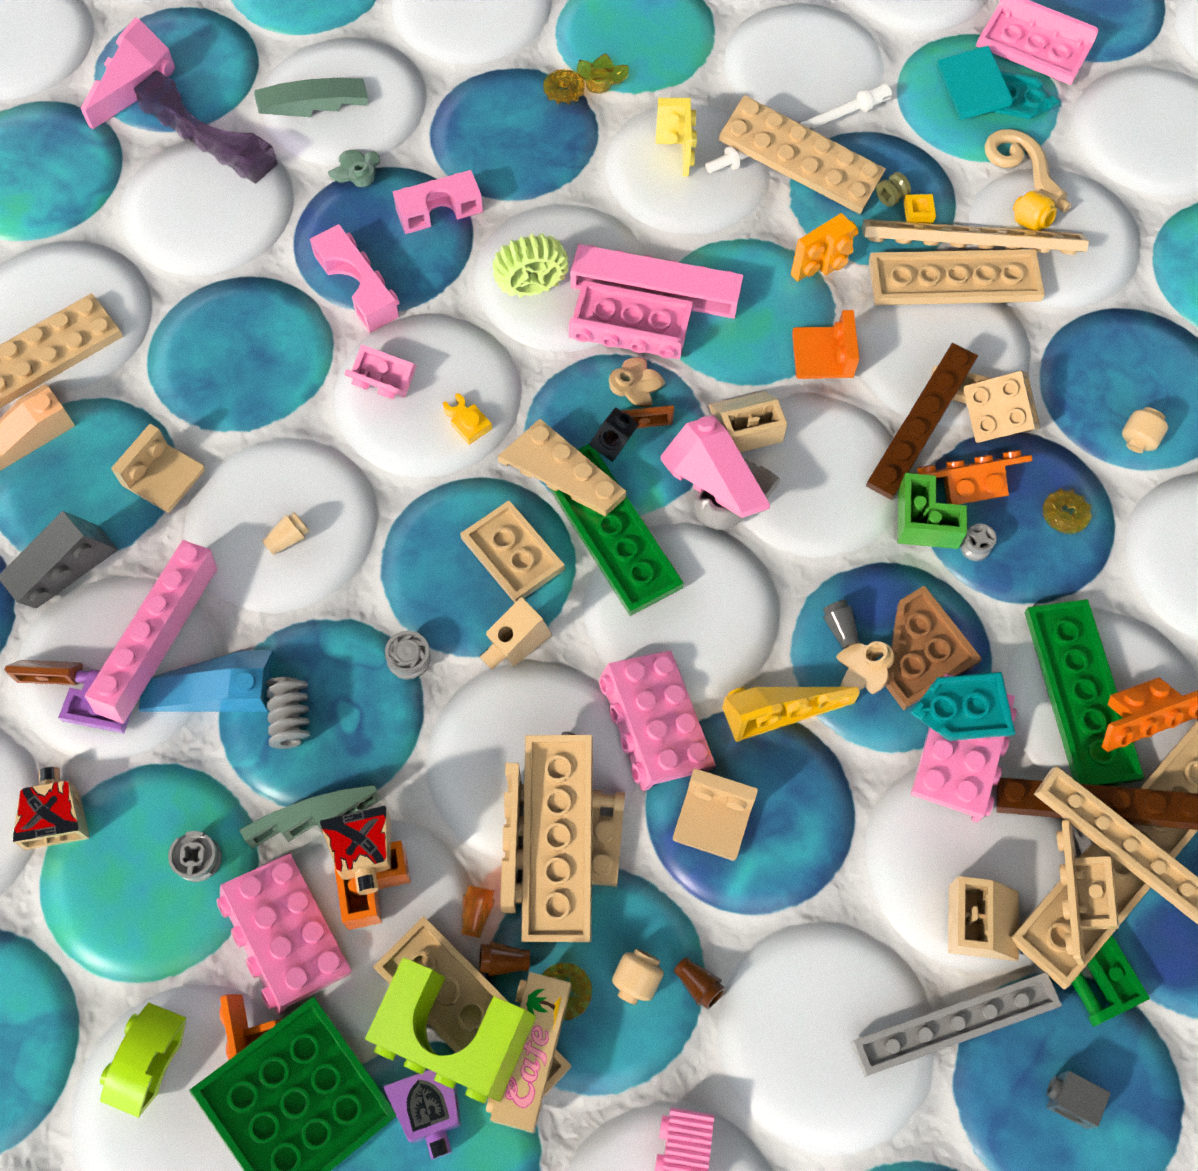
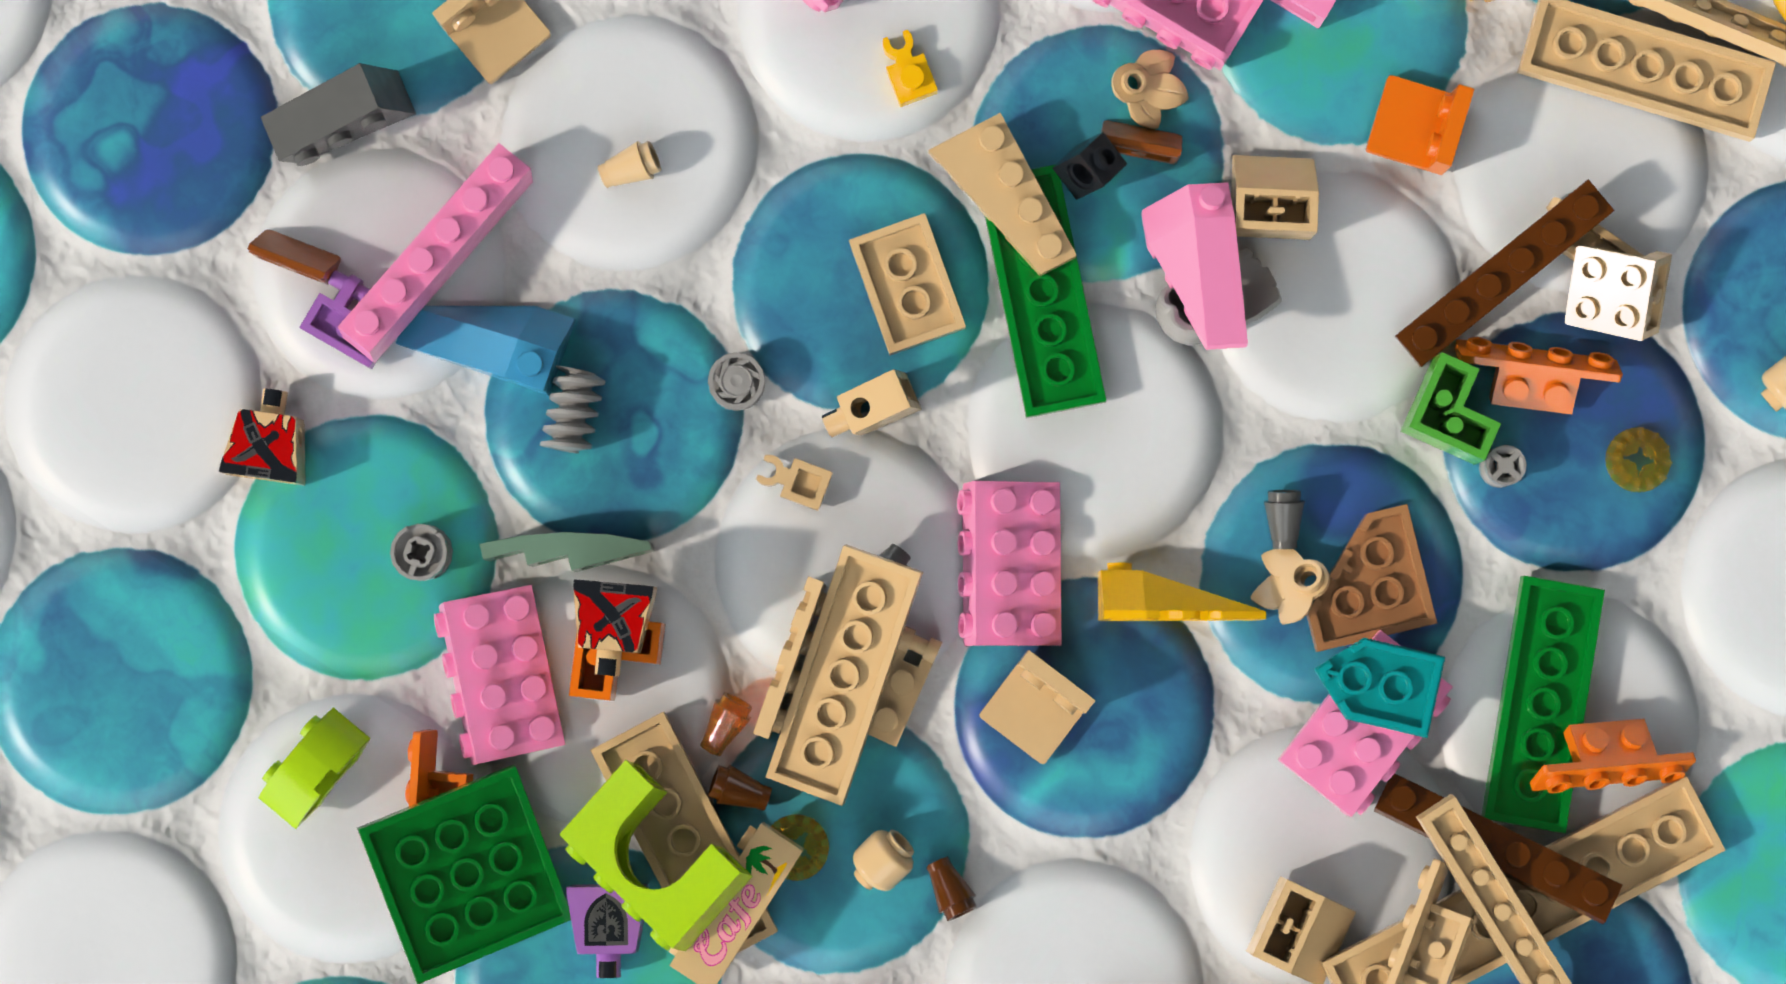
camera: 20 degrees right, 20 degrees up
none -> tan plate [756,455,833,511]

